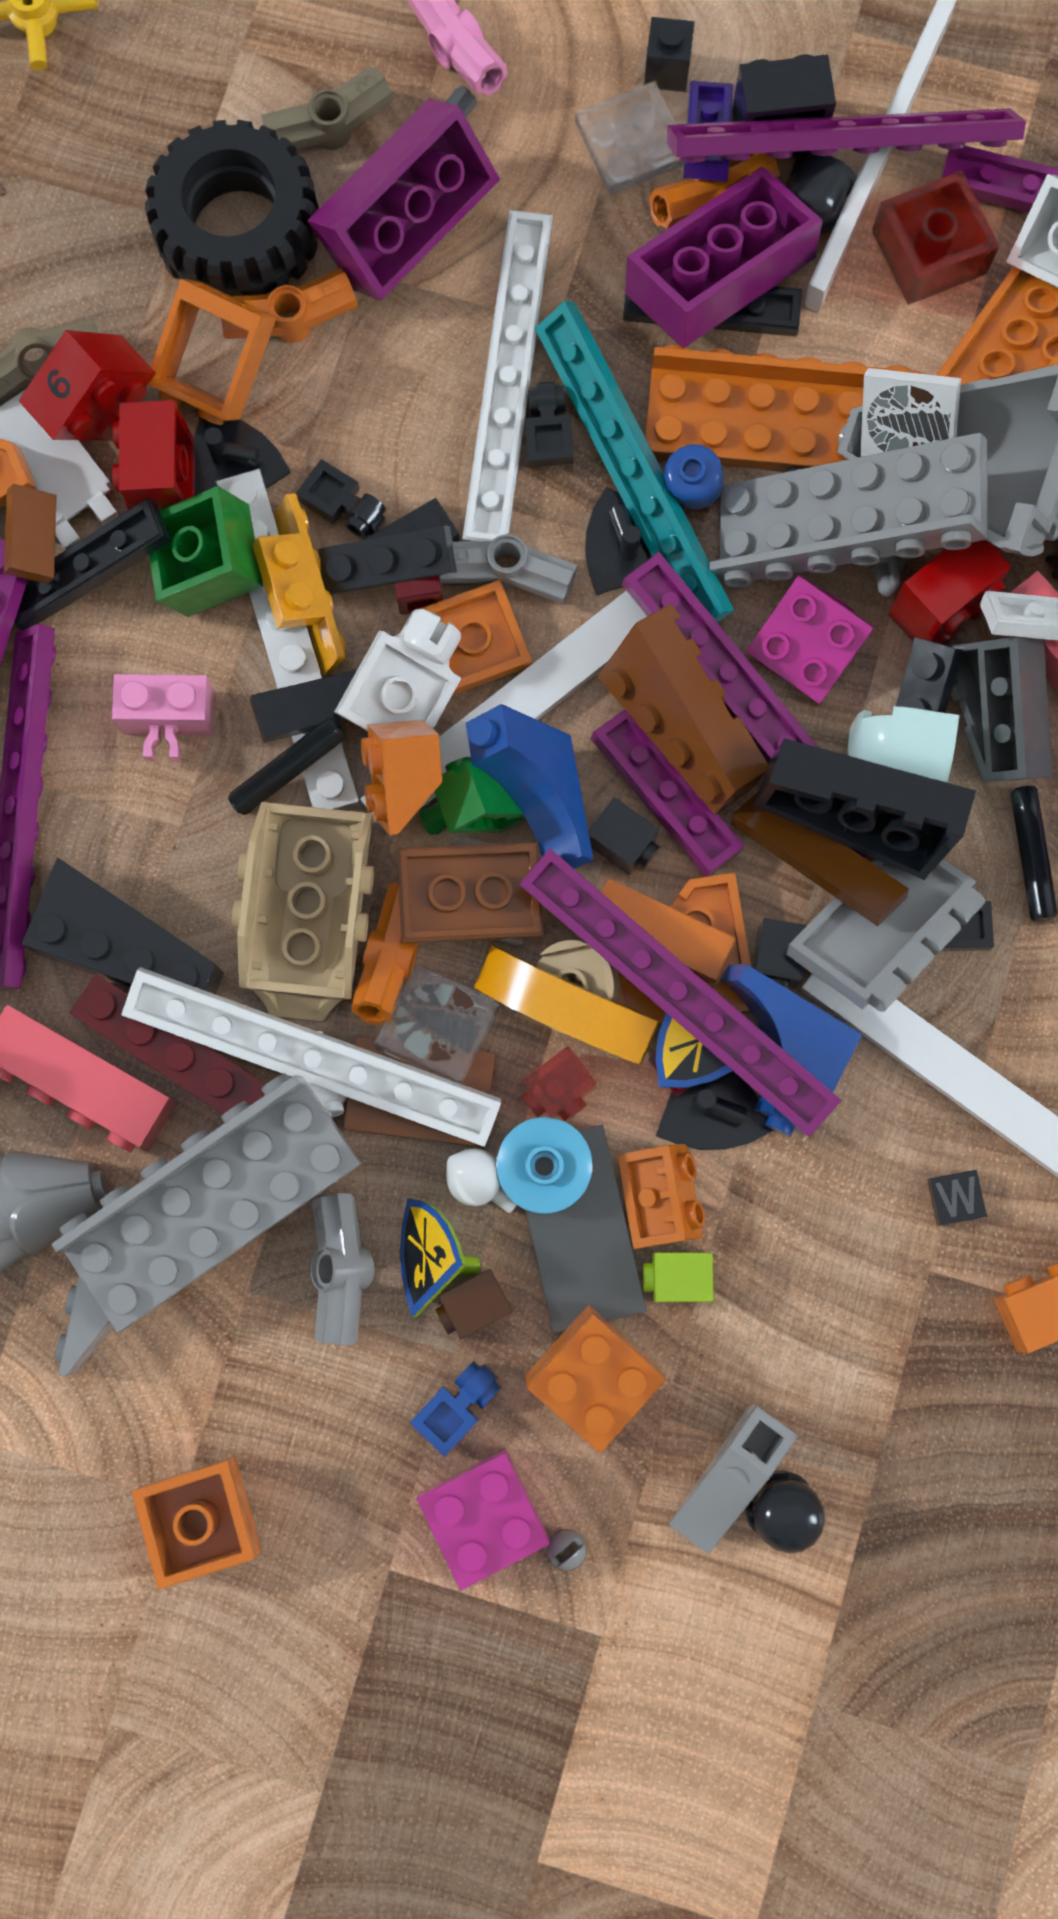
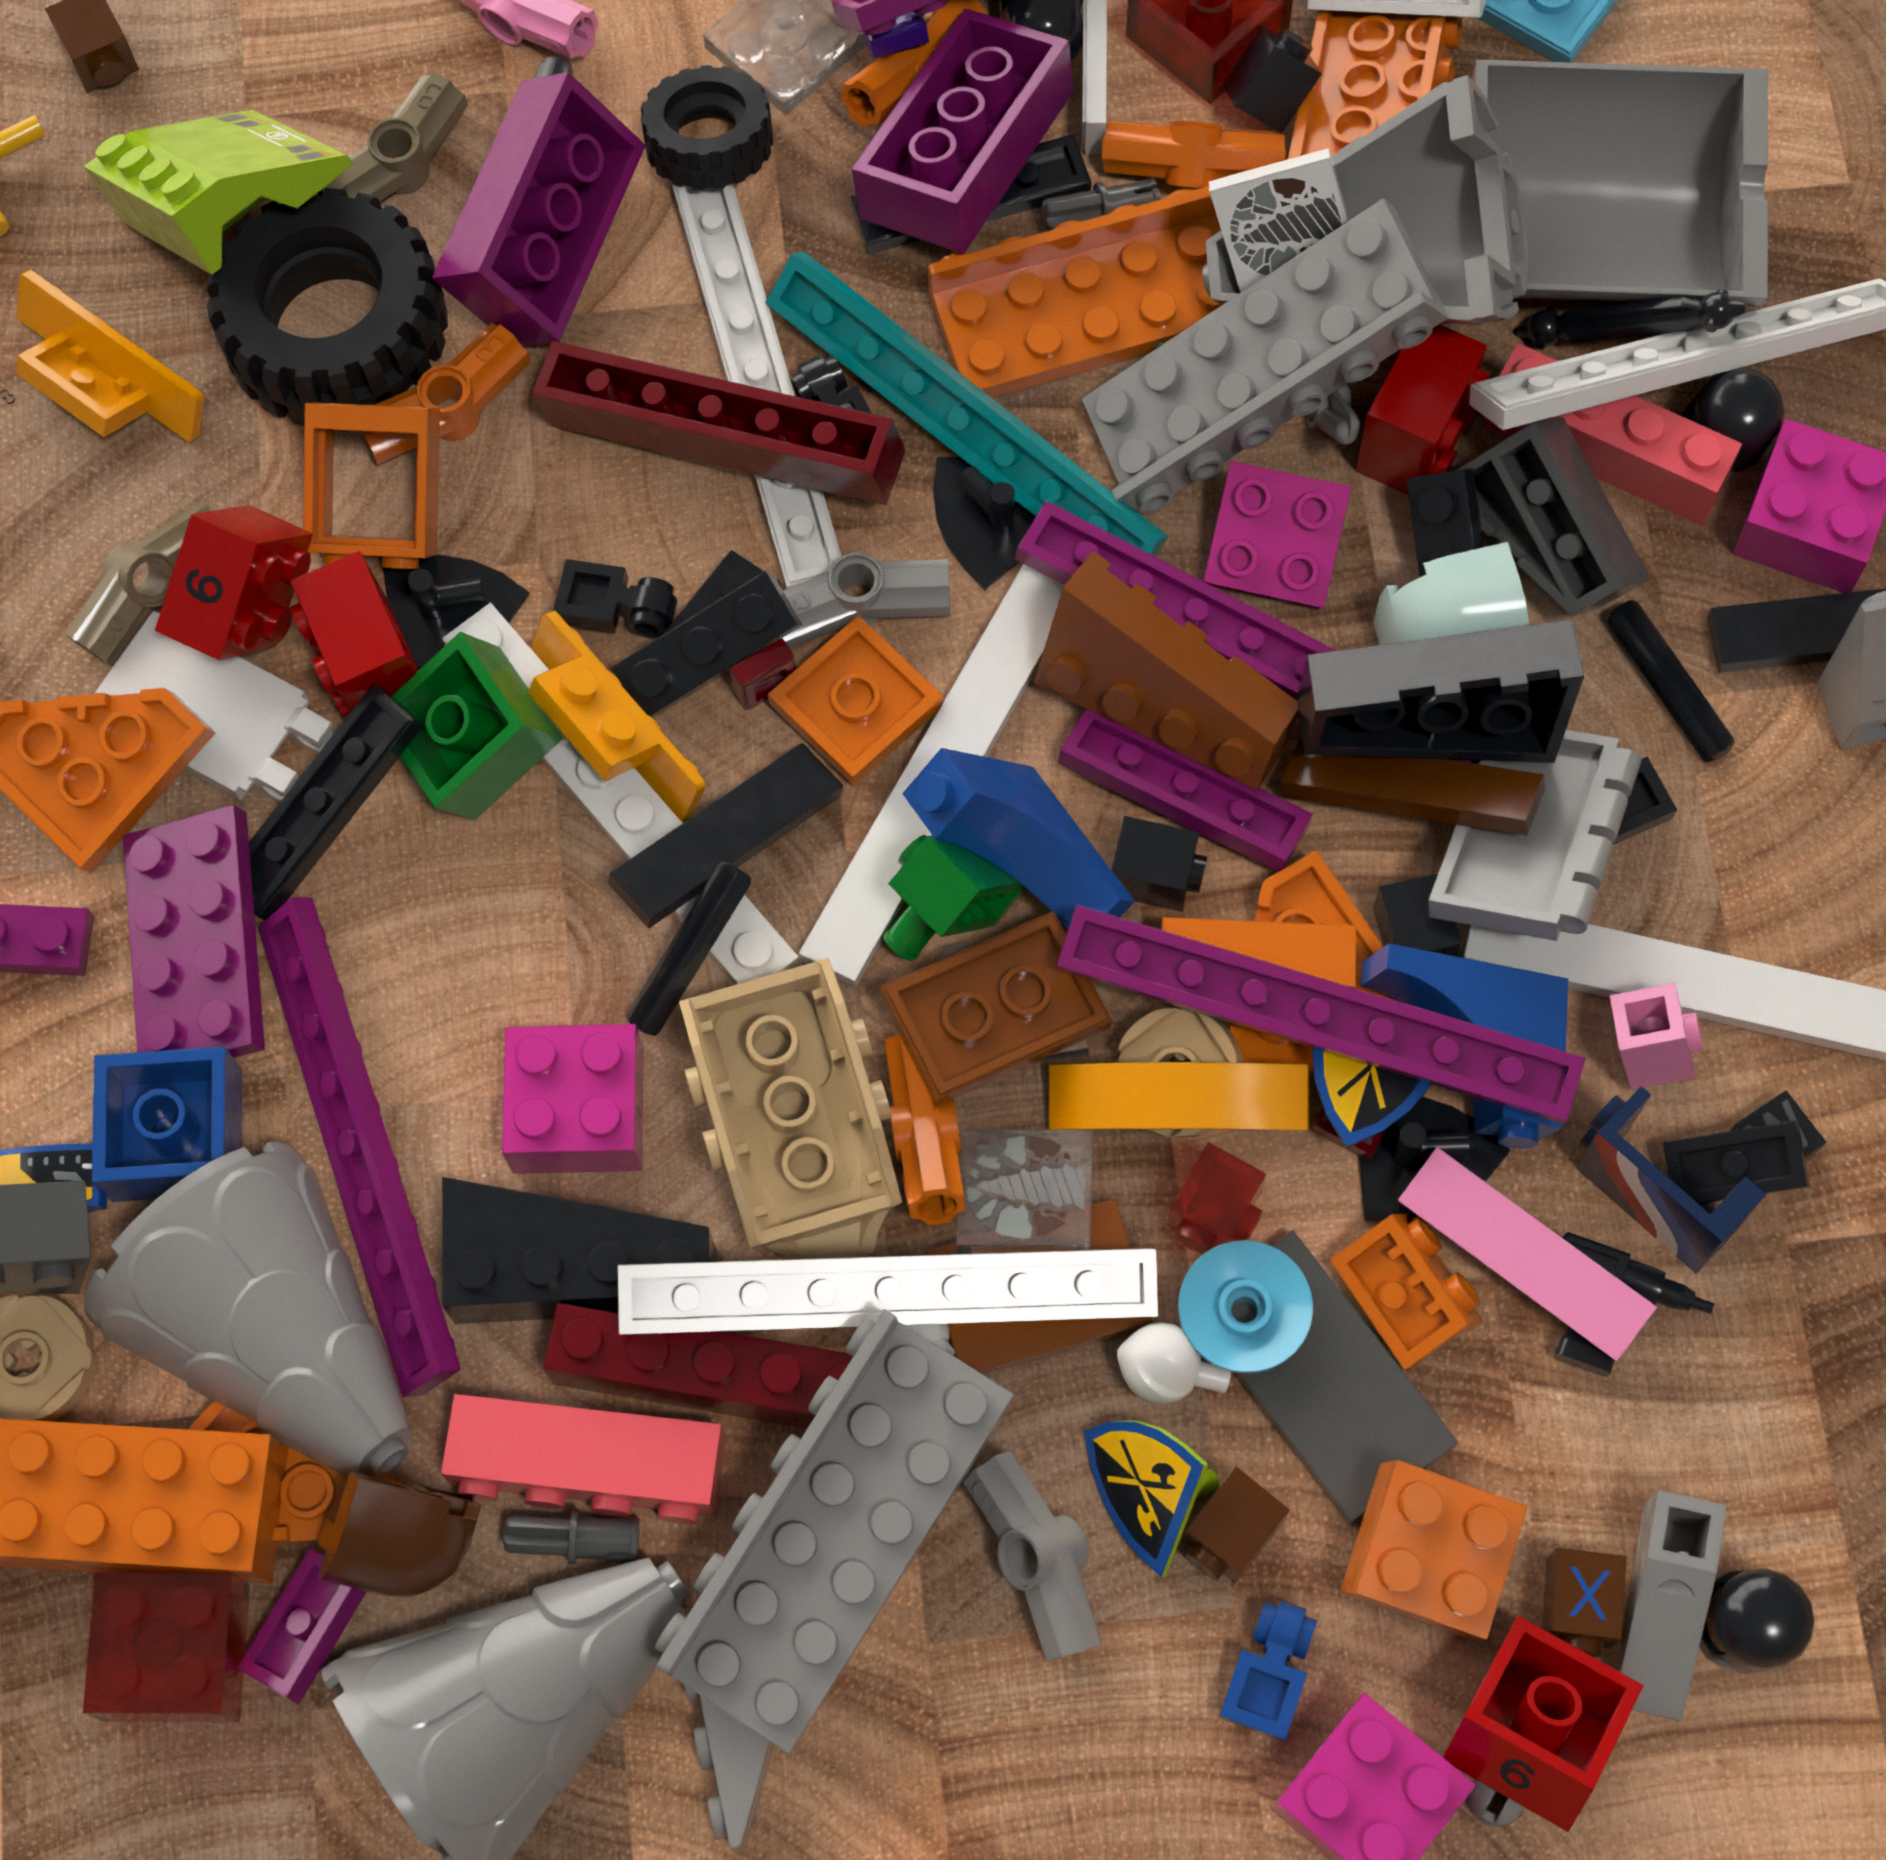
camera: 20 degrees left, 10 degrees down
dark orange tile [4,483,57,584] -> none
bright pink brick [112,674,215,762] -> none
white plate [334,609,461,732] -> none
orange slope [361,719,442,835] -> none
lime brick [643,1253,713,1302] -> none
blue head [664,444,724,510] -> none
none -> light orange bracket [16,270,204,442]
none -> lime piece [83,109,353,275]
none -> dark pink brick [502,1024,644,1174]
none -> dark grey axle [503,1510,640,1565]
none -> dark red brick [532,340,905,505]
none -> black tyre [640,65,774,190]
none -> dark grey axle [1041,178,1161,231]
none -> orange piece [1101,120,1286,188]
none -> black brick [1222,25,1322,133]
none -> bright pink tile [1398,1147,1657,1362]
none -> red brick [1443,1615,1644,1832]
none -> reddish brown brick [1542,1548,1626,1657]
none -> black piece [1554,1232,1715,1377]
none -> dark blue panel [1576,1086,1766,1274]
none -> bright pink brick [1610,983,1703,1090]
none -> black plate [1663,1120,1810,1205]

